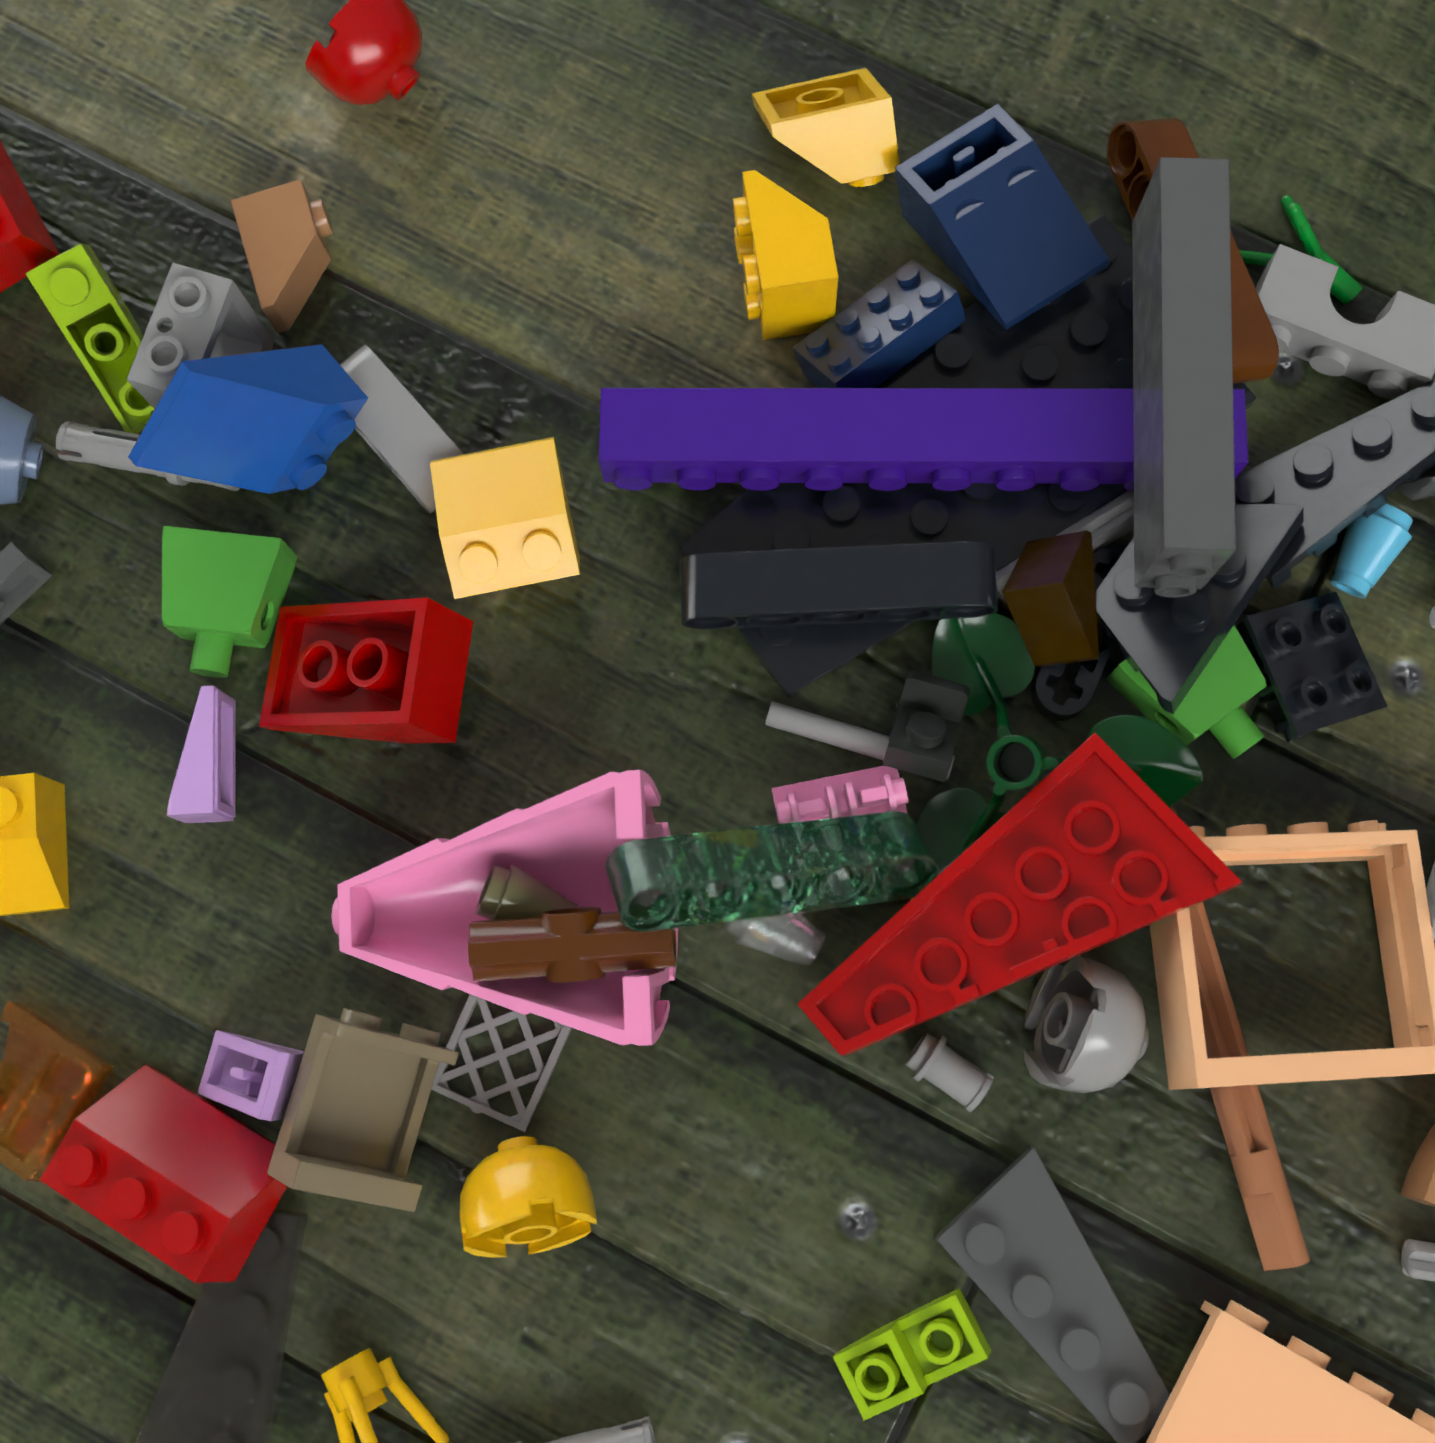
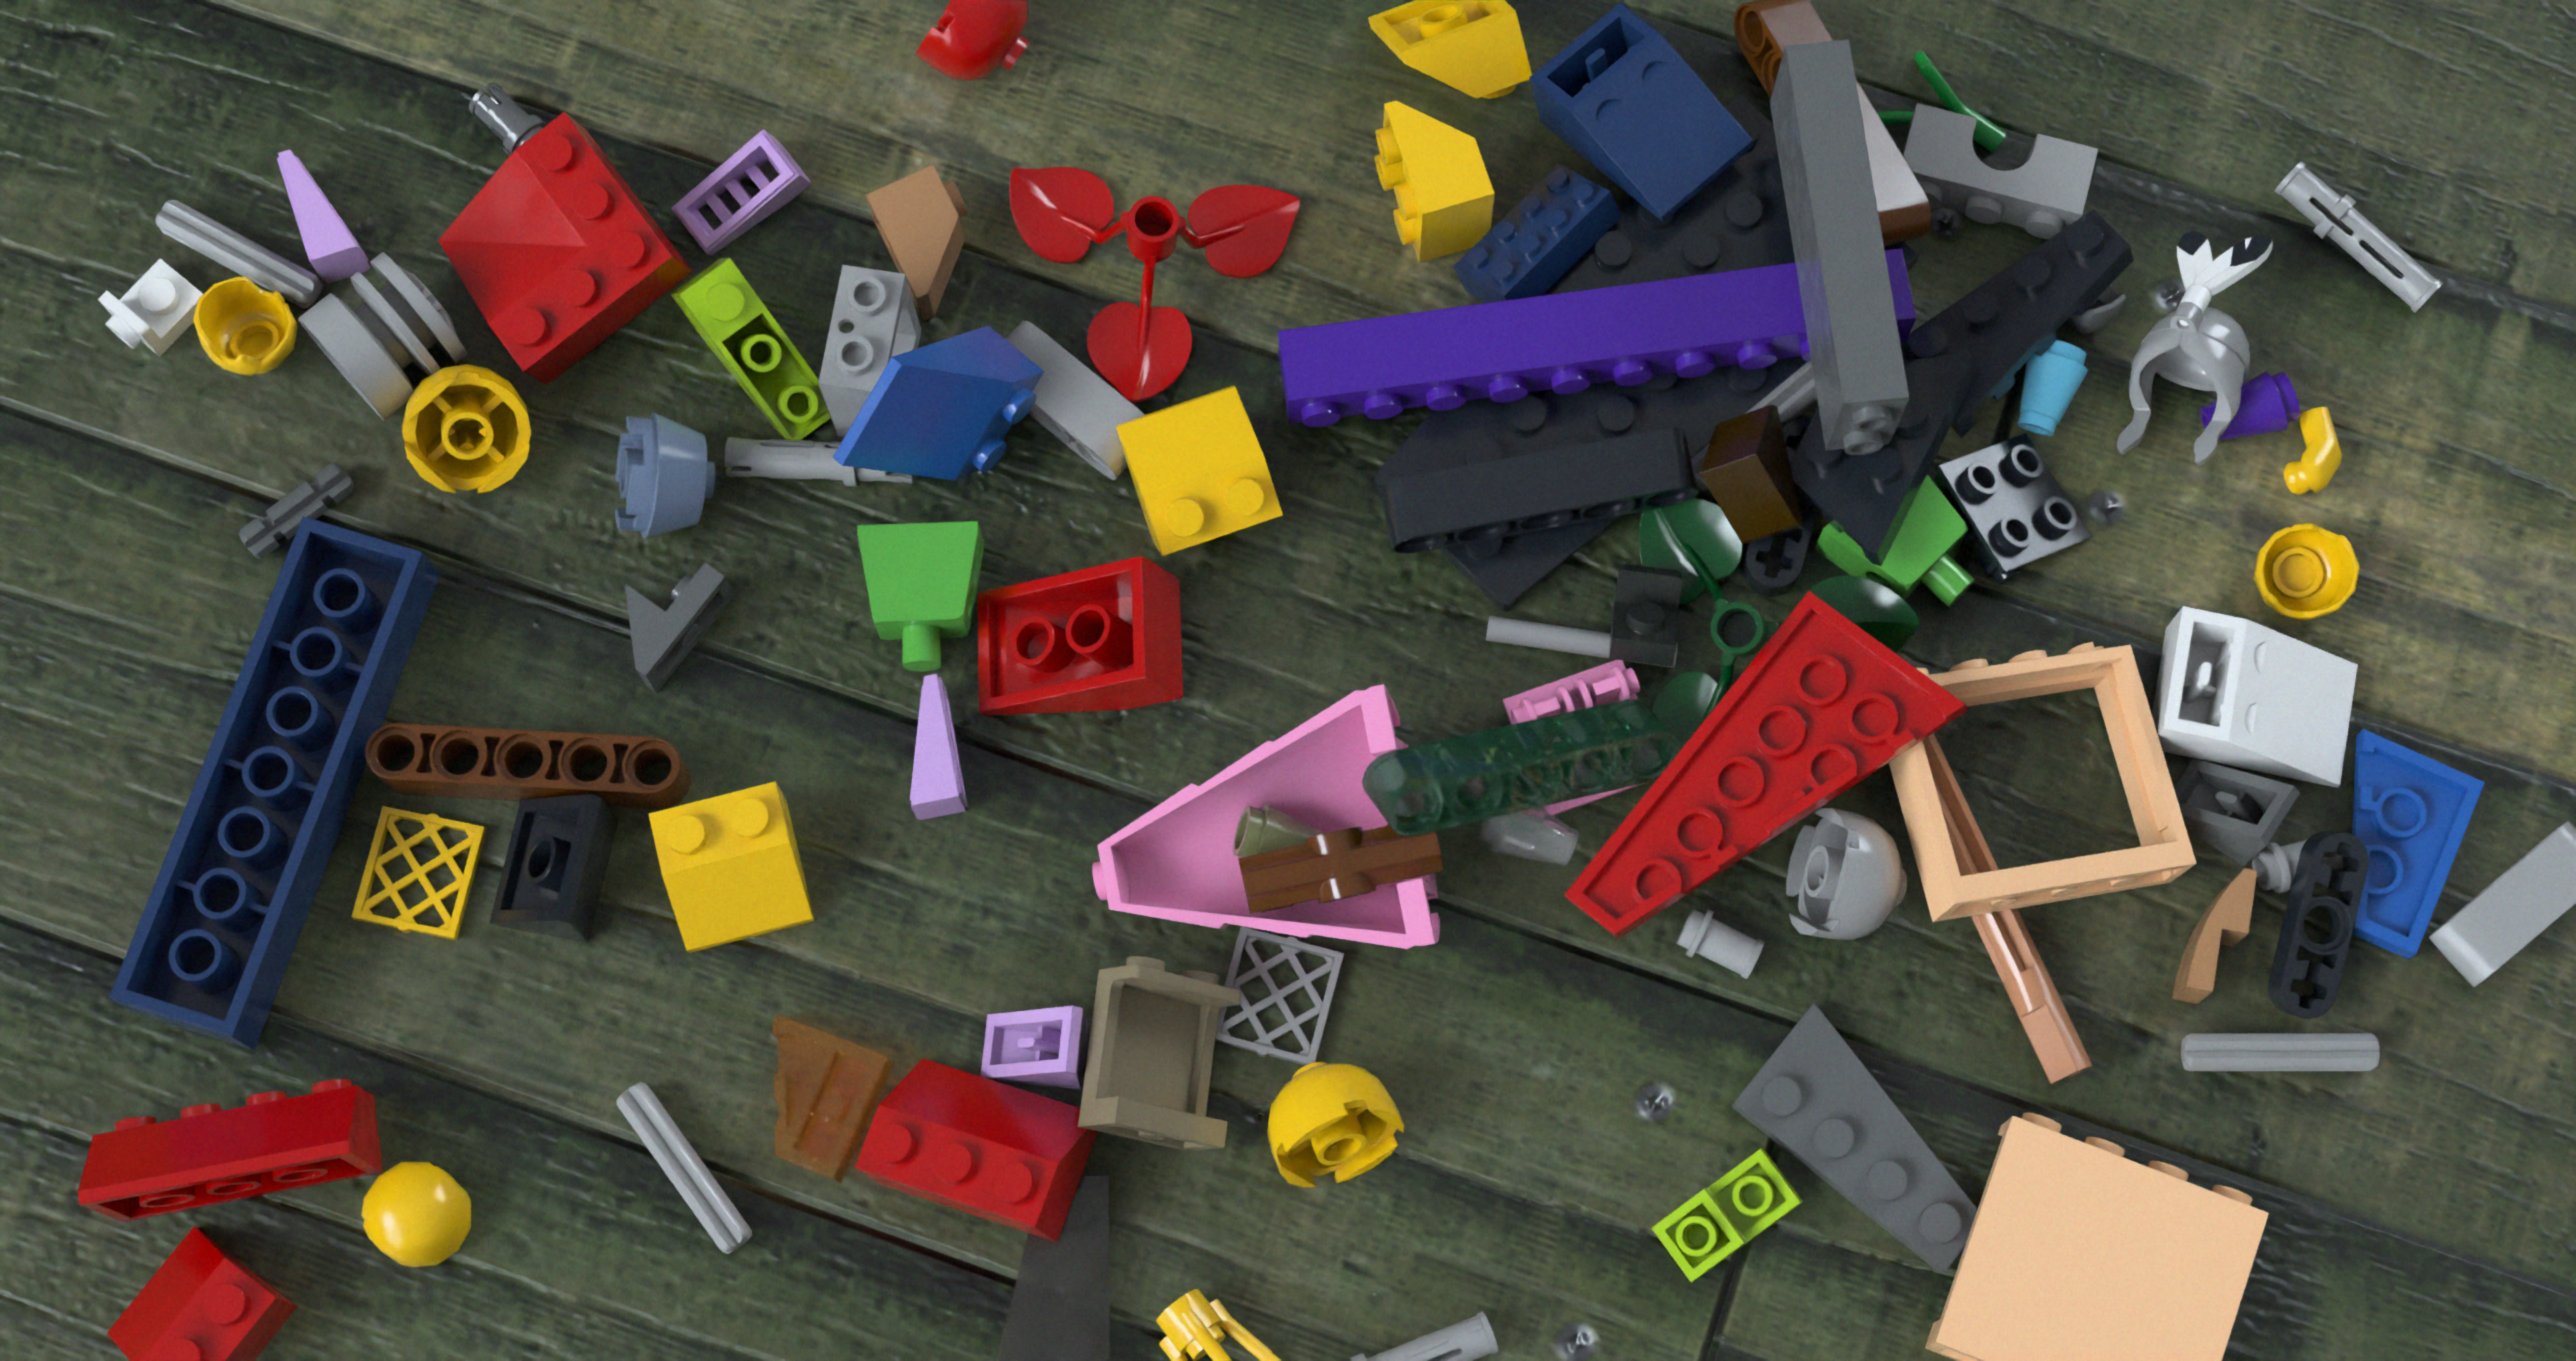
camera: 15 degrees left, 5 degrees down
none -> lavender slope [671,129,812,256]
none -> red plant [1009,167,1300,402]

